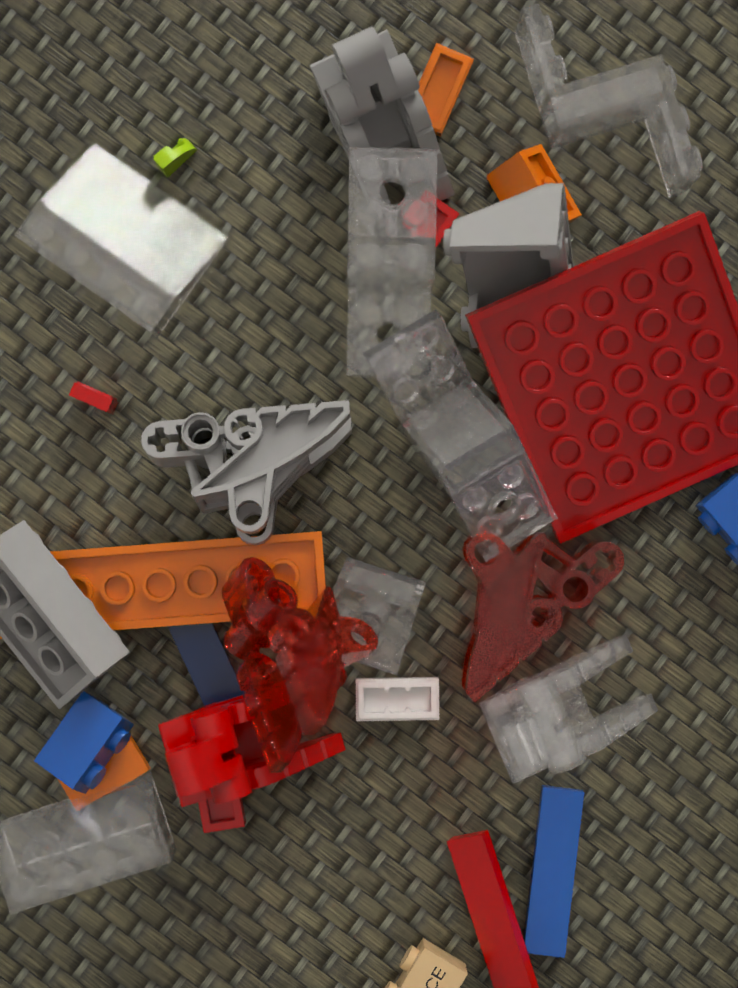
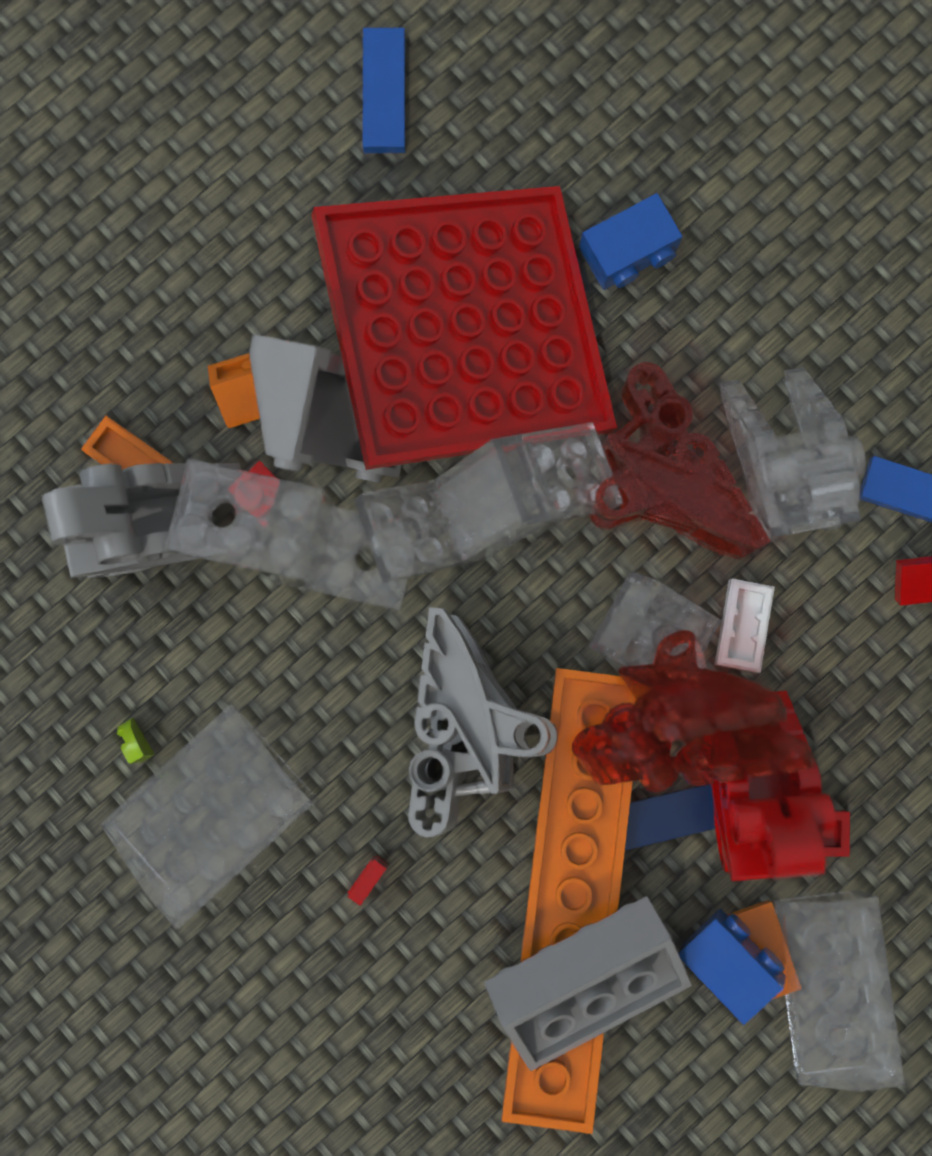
camera: 70 degrees left, 5 degrees down
clear bracket [515,3,703,198] -> none

